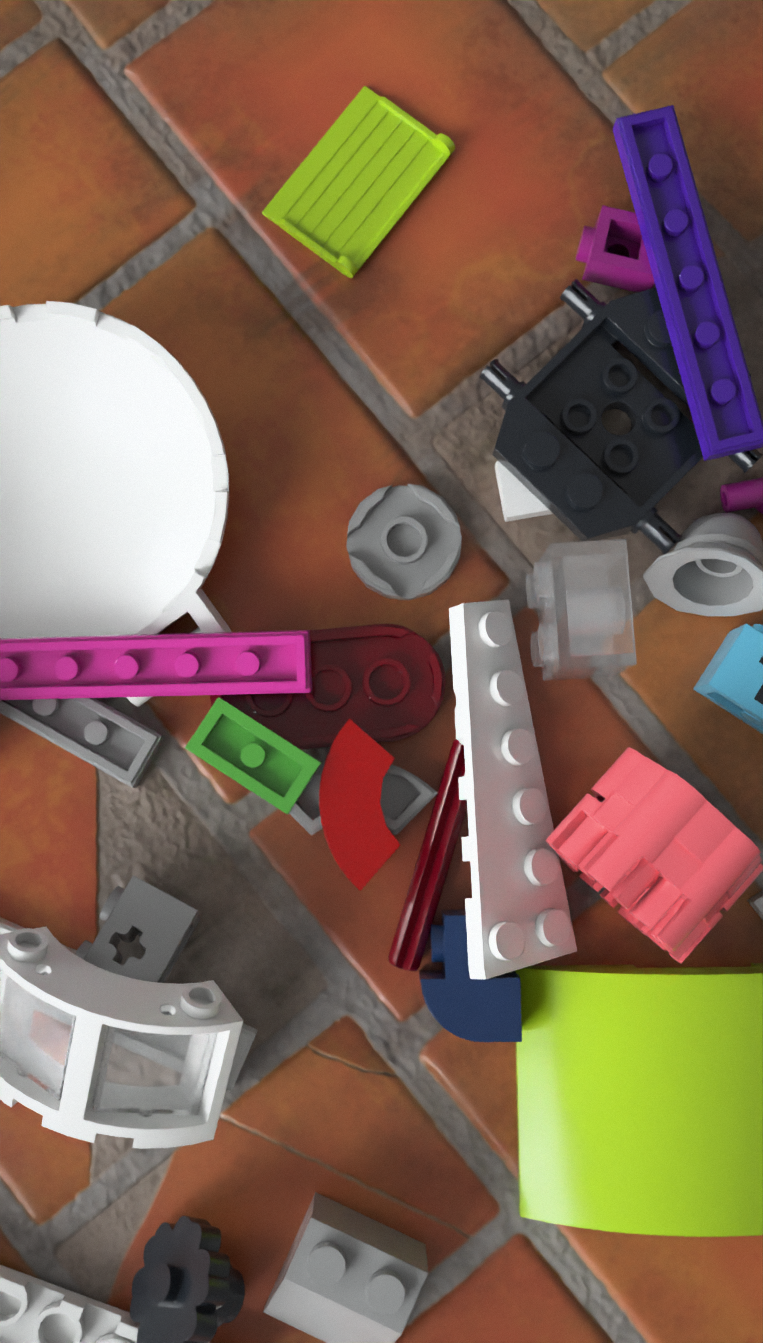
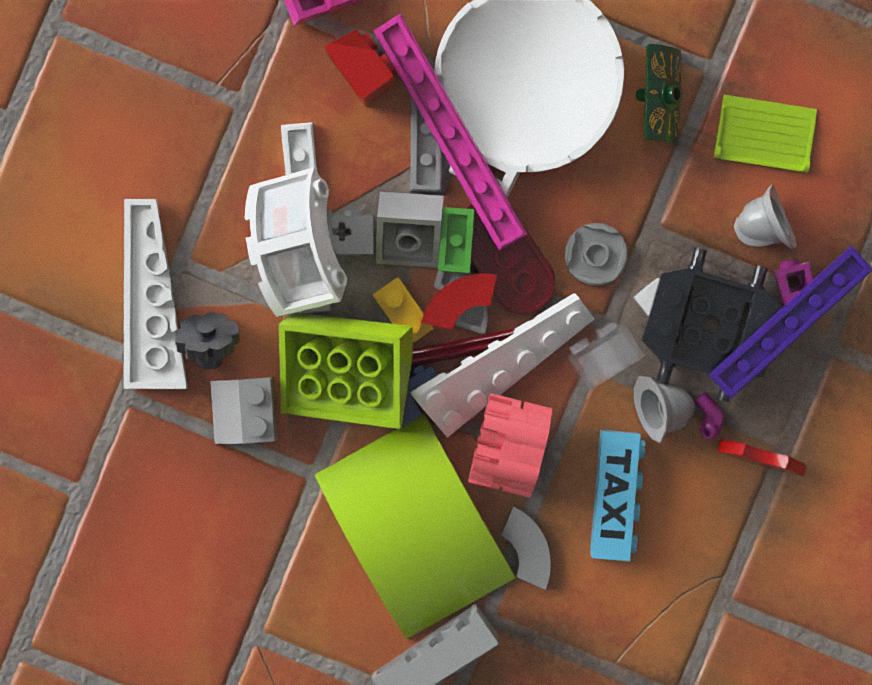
camera: 60 degrees right, 5 degrees up
none -> lime slope [279,312,413,429]
none -> yellow plate [372,277,434,343]
none -> light grey slope [376,191,443,268]
none -> dark green shield [636,44,682,145]
none -> light grey piece [734,184,797,250]

